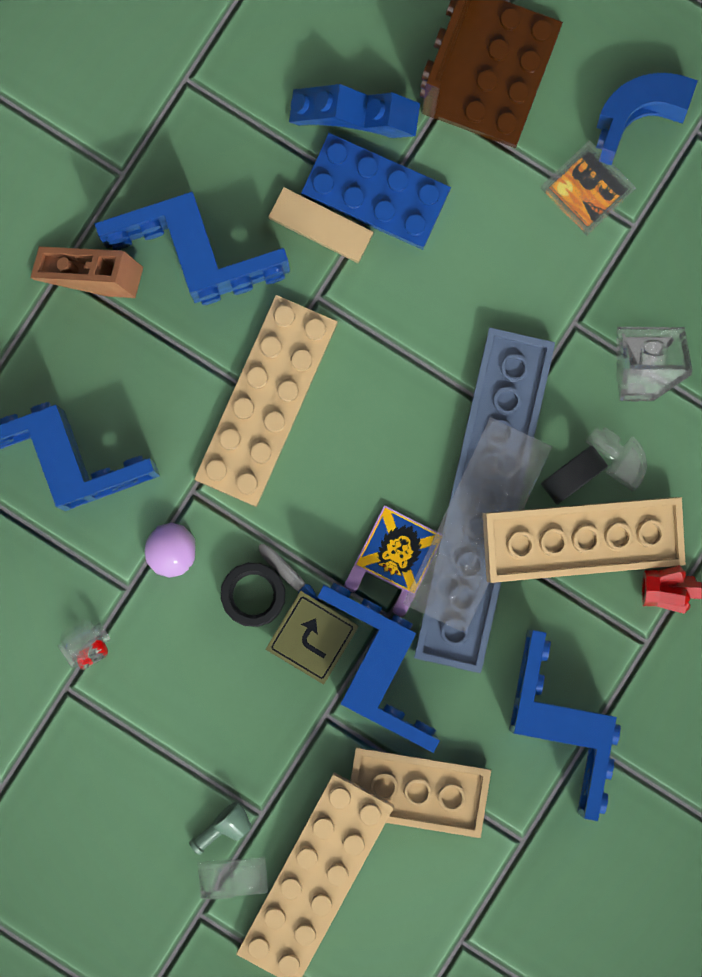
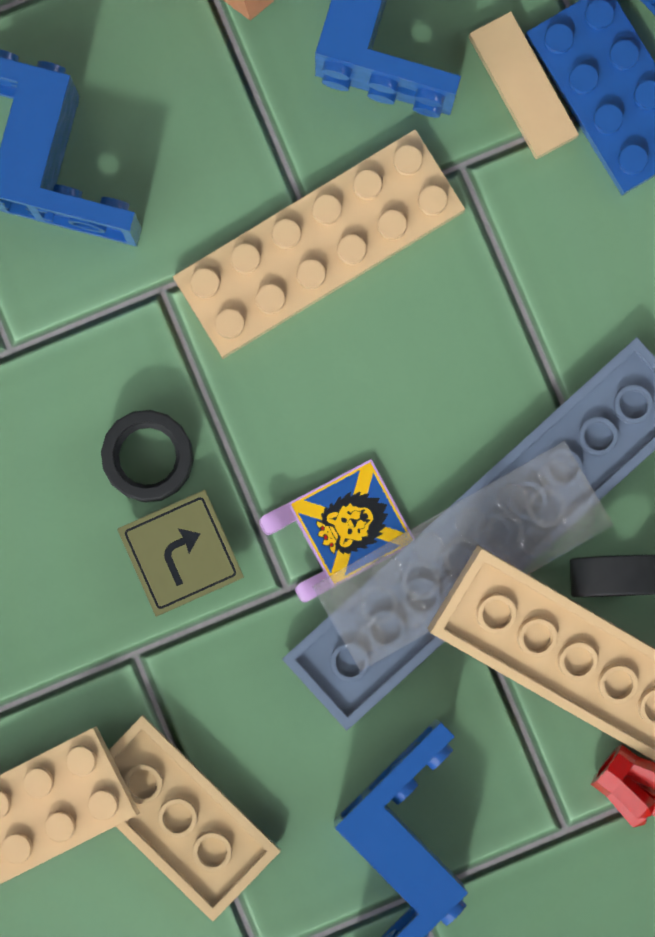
camera: 30 degrees right, 0 degrees up
lavender hair [145,523,195,578] -> none
light grey piece [259,544,320,602] -> none
blue bracket [317,582,440,753] -> none

